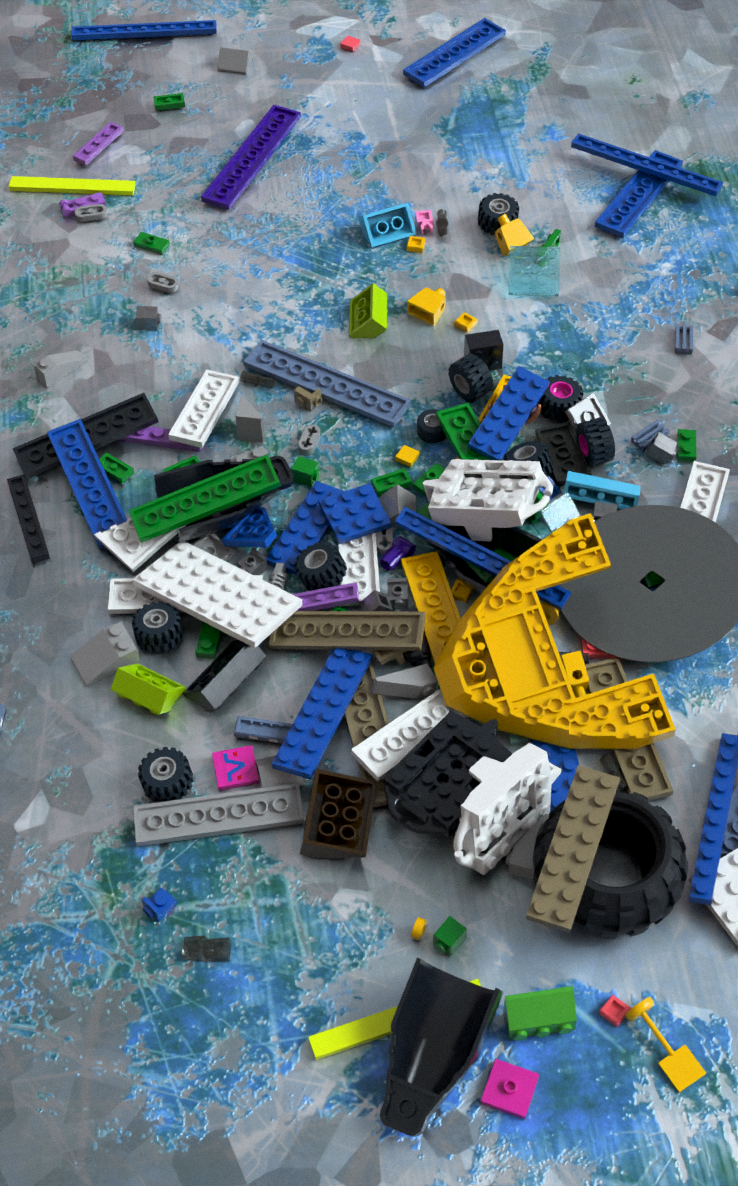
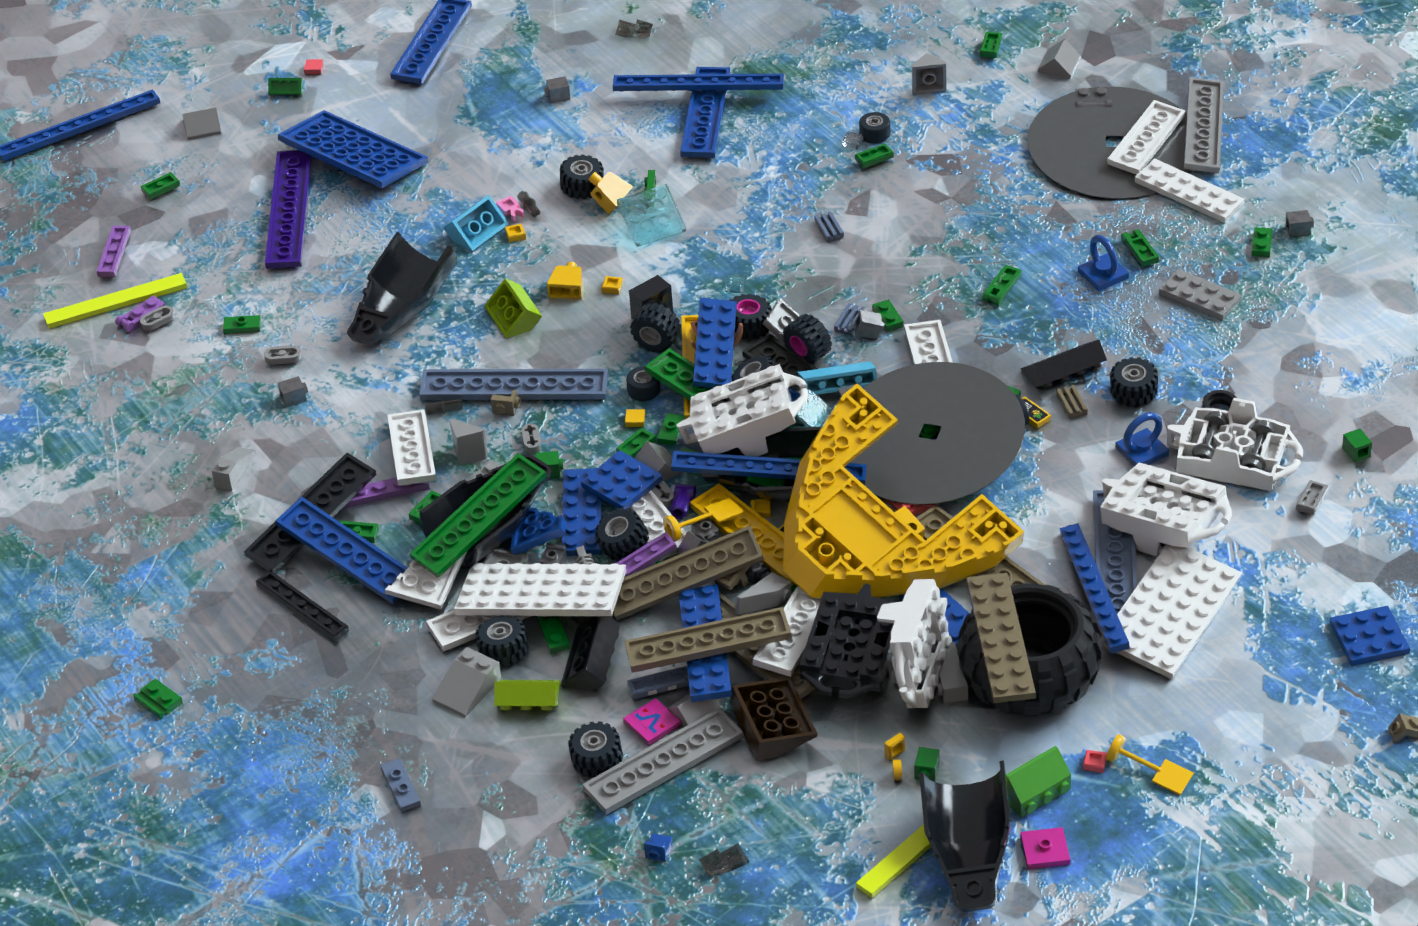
camera: 25 degrees left, 10 degrees down
none -> green plate [268,78,303,95]
none -> blue plate [278,110,428,188]
none -> black windscreen [347,232,458,345]
none -> flat silver brick [544,76,571,103]
none -> clear smoke slope [615,19,653,38]
none -> dark tan plate [624,607,792,673]
none -> yellow piece [663,498,744,542]
none -> yellow tile [884,733,905,761]

